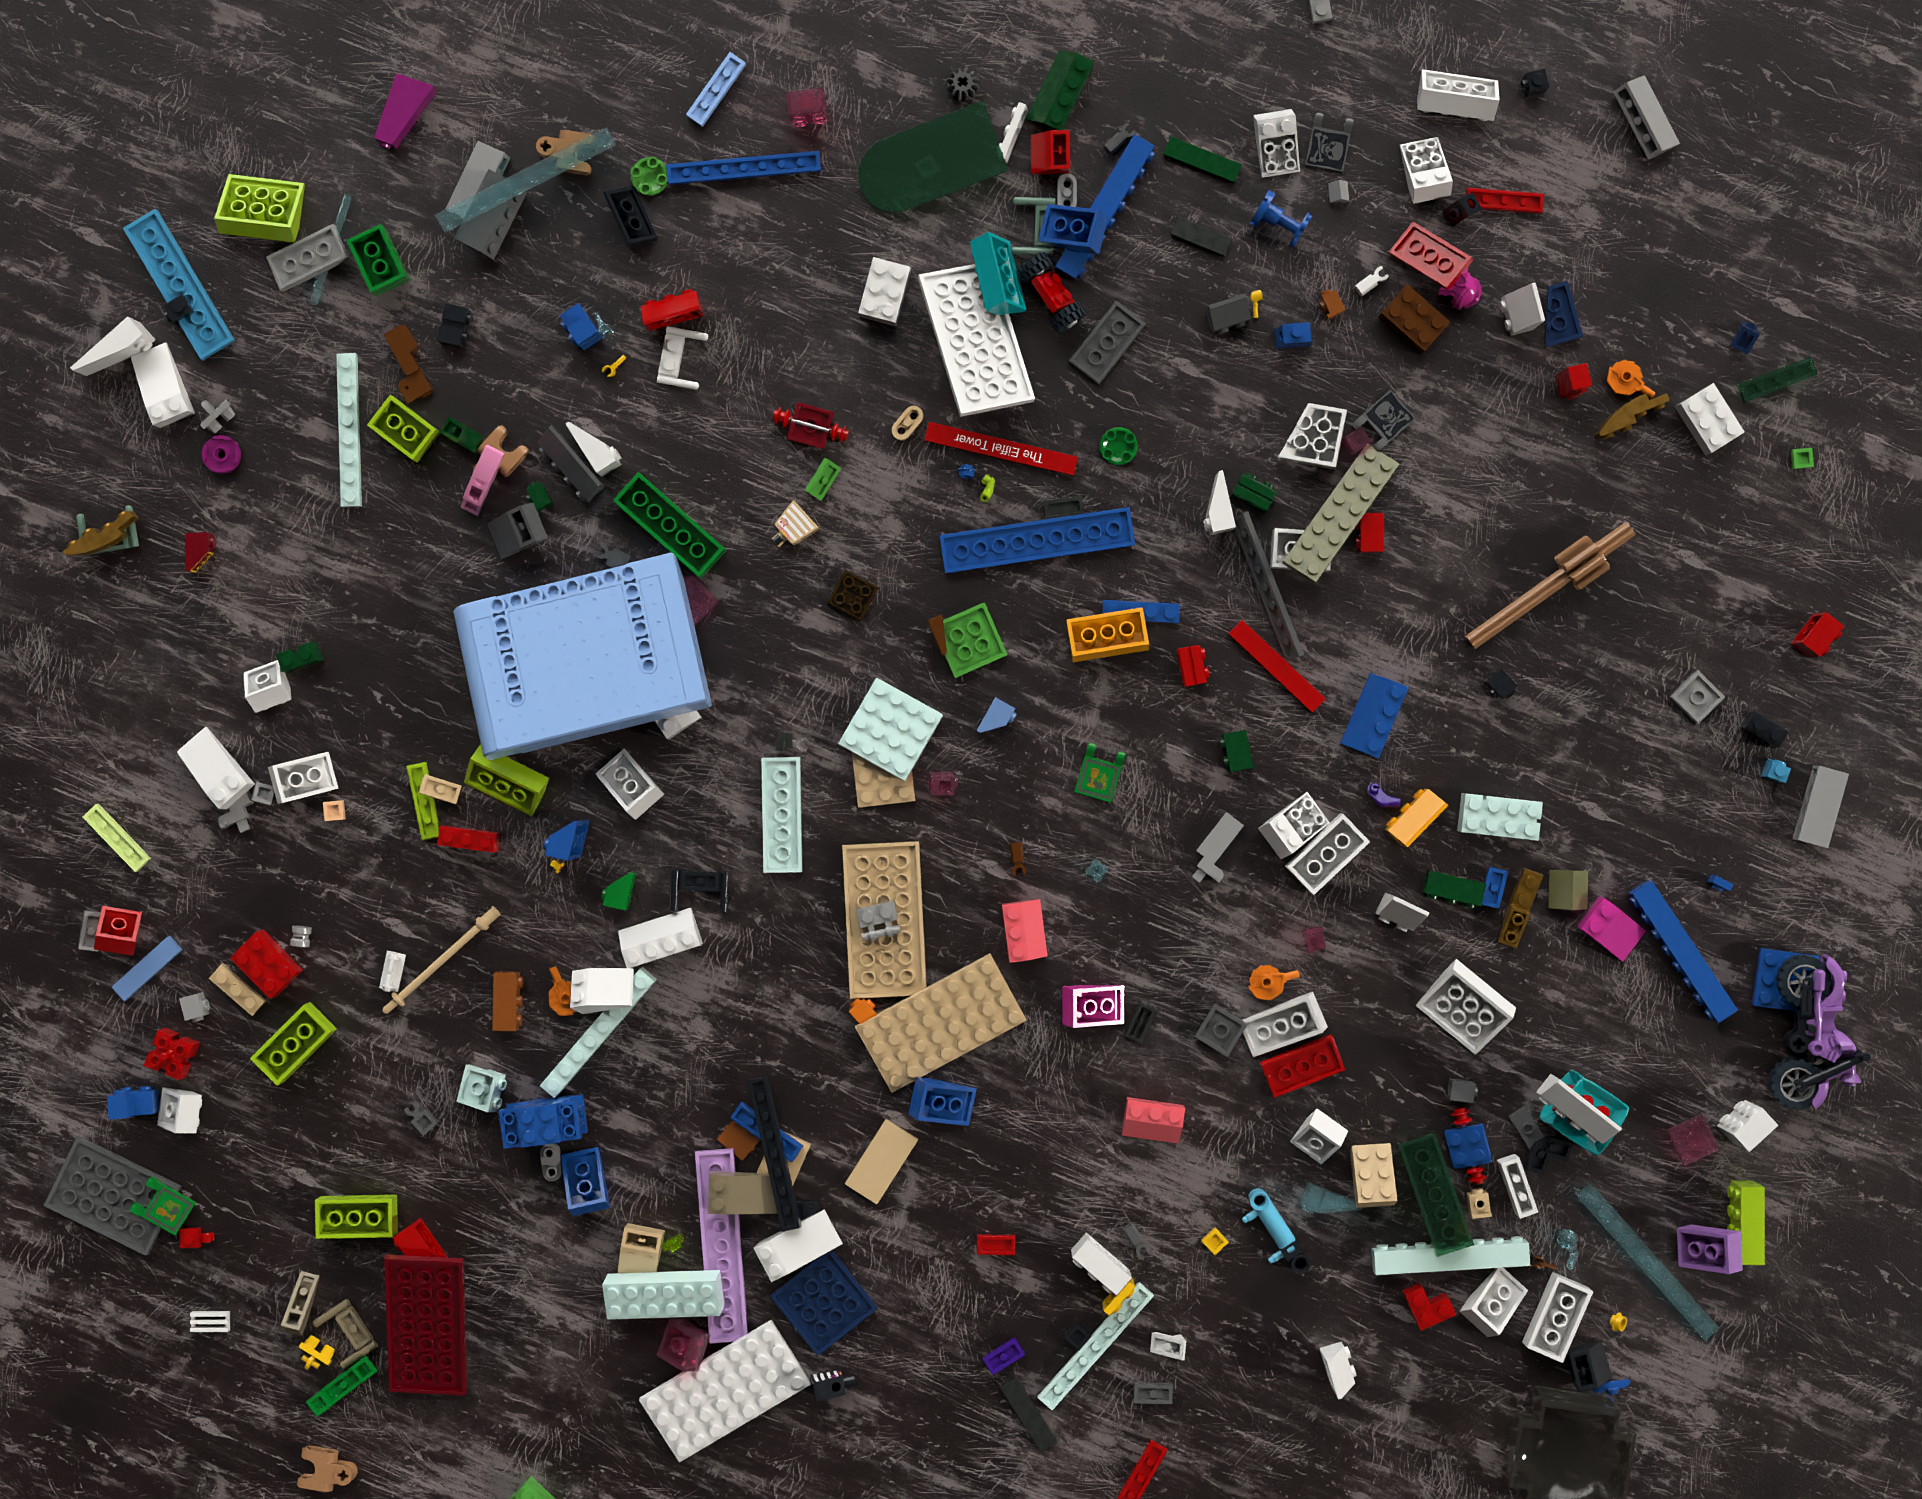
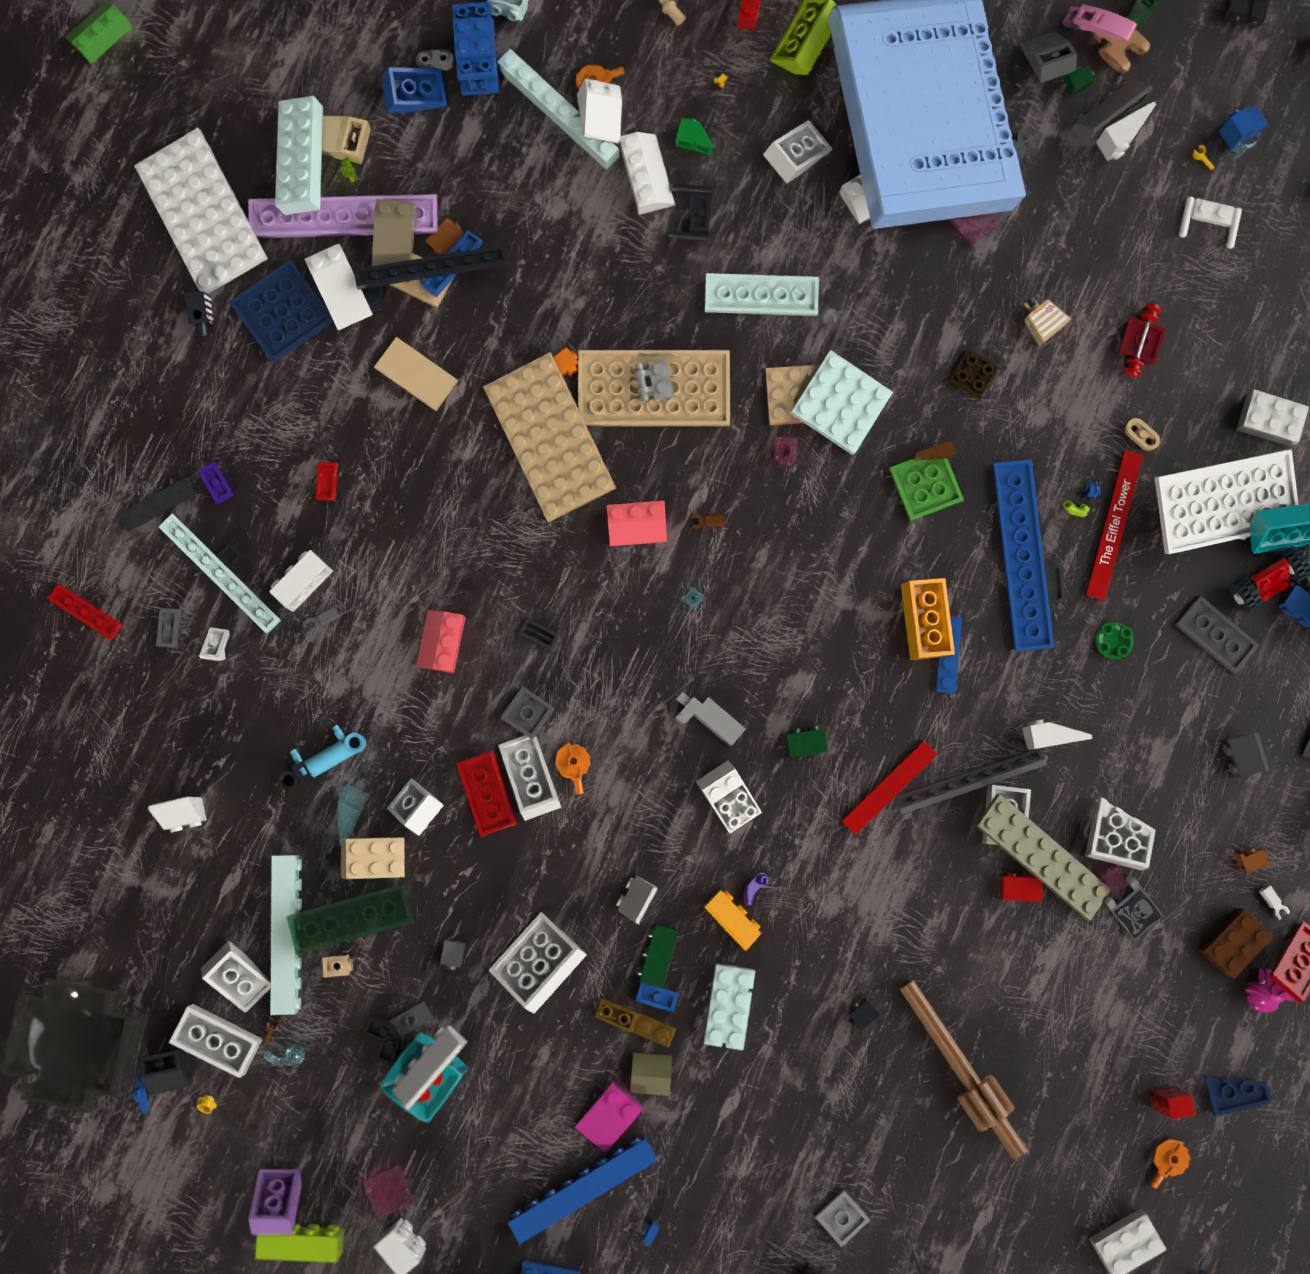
camera: 90 degrees right, 5 degrees down
dark orange brick [493,971,523,1031] -> none
blue slope [544,819,590,861] -> none
green brick [613,472,727,579] -> none
red slope [640,289,704,331] -> none
clear pink brick [657,1319,710,1372] -> none
bright green plate [805,458,841,501] -> none
blue slope [908,1077,977,1126] -> none
medium blue slope [977,697,1017,733] -> none
dark pink slope [1062,985,1124,1028] -> none
green flag [1074,742,1125,803] -> none
yellow plate [1102,1278,1135,1316] -> none
red brick [1176,645,1210,687] -> none
yellow plate [1201,1227,1229,1255] -> none
dark green brick [1231,473,1277,513] -> none
yellow hand [1250,290,1263,318] -> none
blue torso [1274,322,1312,349] -> none
white brick [1285,813,1370,895] -> none
clear pink panel [1302,926,1326,954] -> none
blue slope [1340,673,1409,758] -> none
red brick [1402,1283,1456,1331] -> none
blue plate [1444,1107,1493,1185] -> none
white brick [1497,1154,1538,1219] -> none
white slope [1500,283,1545,336] -> none
clear light blue plate [1576,1183,1719,1341] -> none
pearl gold slope [1595,394,1670,440] -> none

